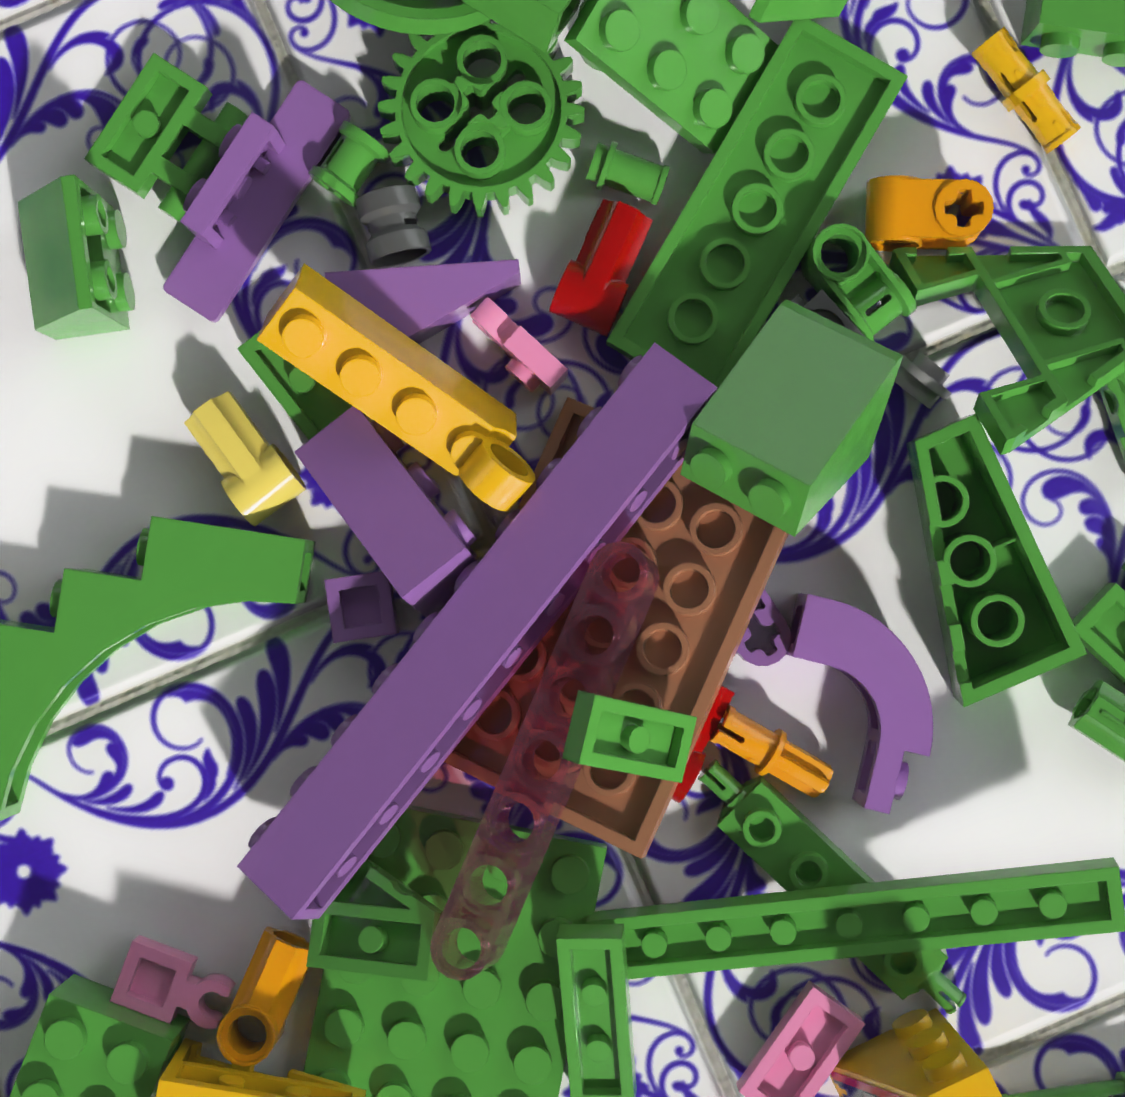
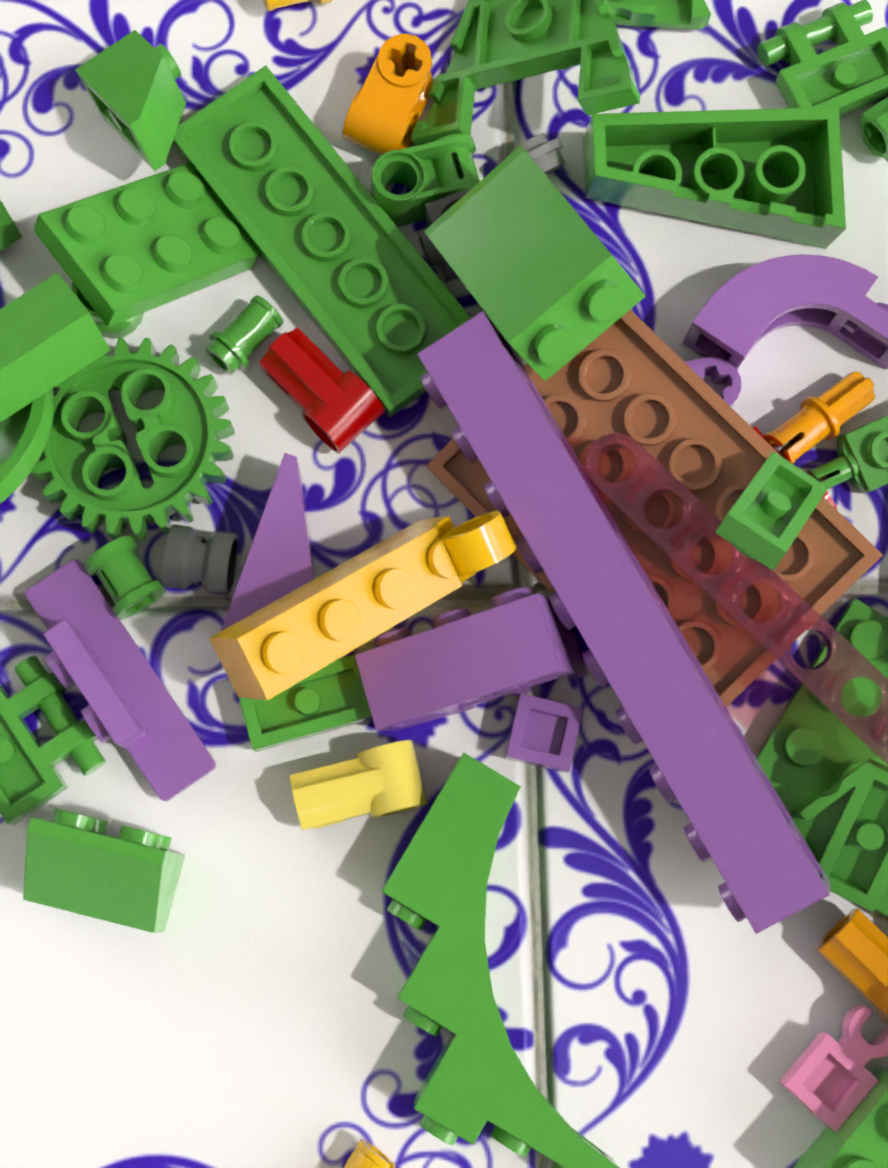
camera: 70 degrees left, 10 degrees down
bright pink plate [470,297,568,395] -> none

